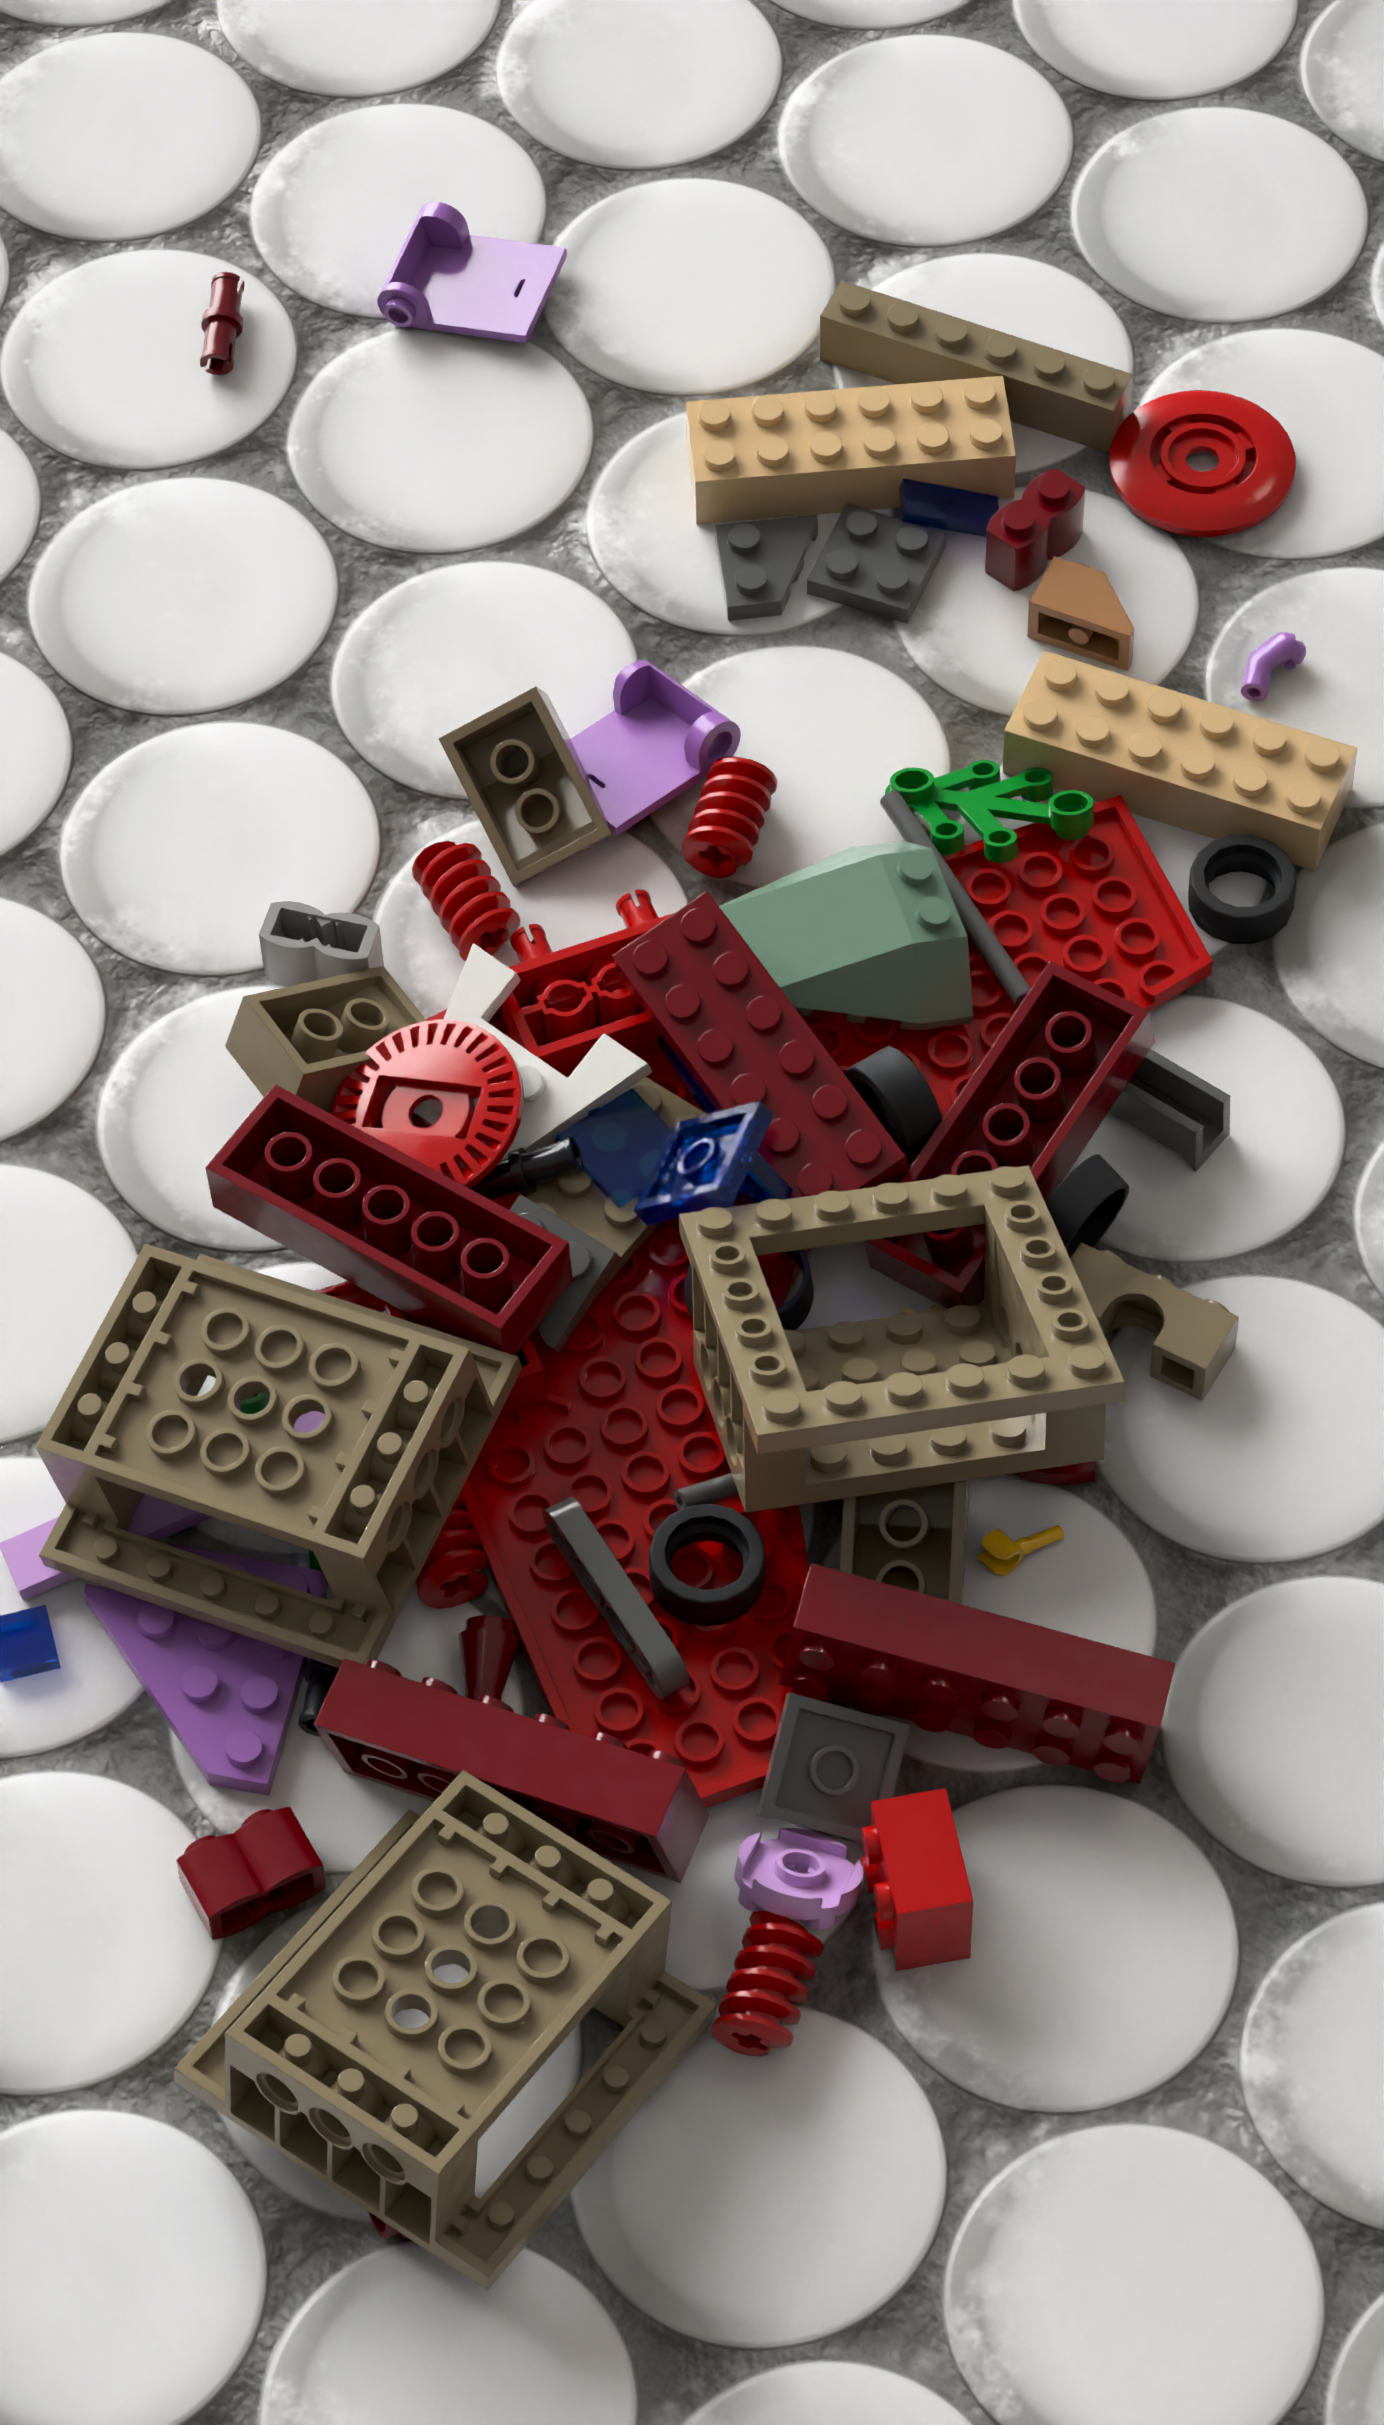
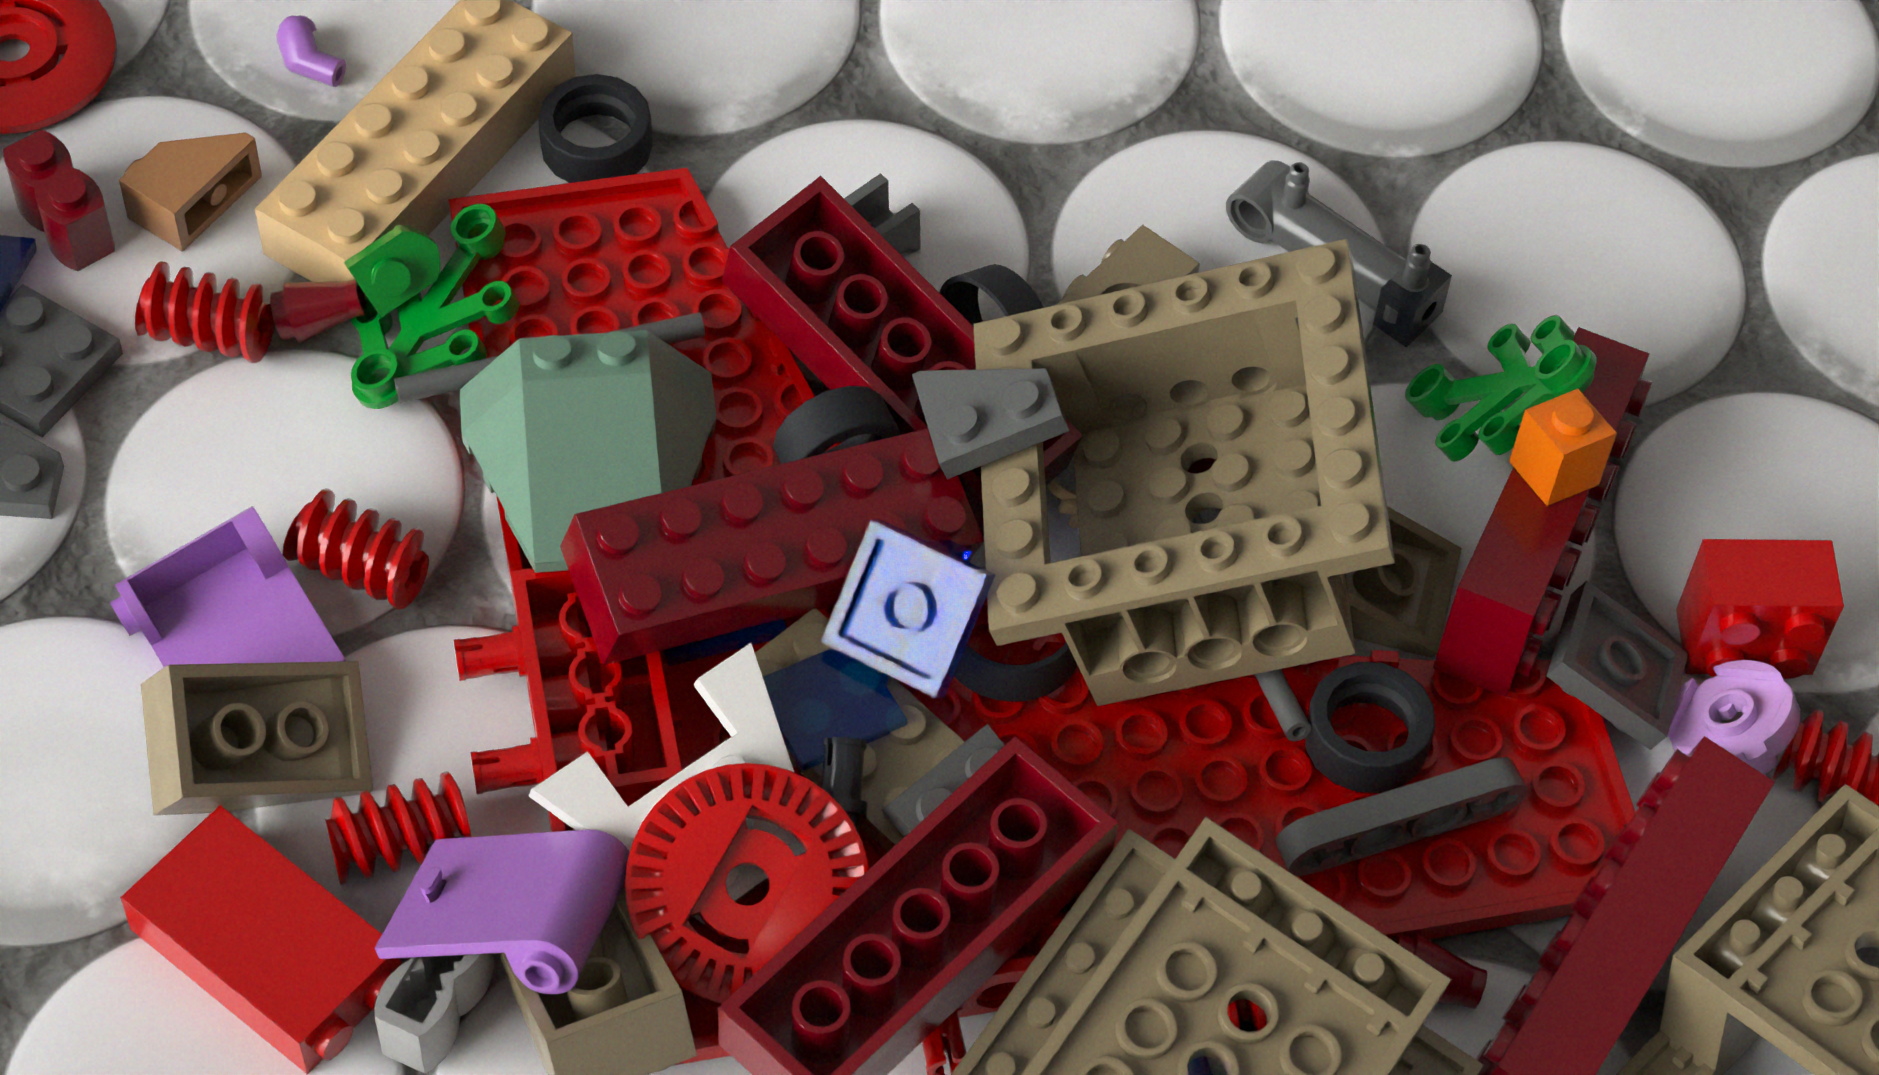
camera: 85 degrees left, 0 degrees up
none -> red brick [120,805,402,1074]
none -> red piece [135,261,275,363]
none -> dark red cone [270,279,367,343]
none -> green plate [344,224,440,318]
none -> medium lavender door [375,830,630,994]
none -> dark grey wing [912,368,1069,479]
none -> dark grey piece [1226,160,1452,348]
none -> green plant [1405,315,1597,462]
none -> orange brick [1509,389,1617,506]

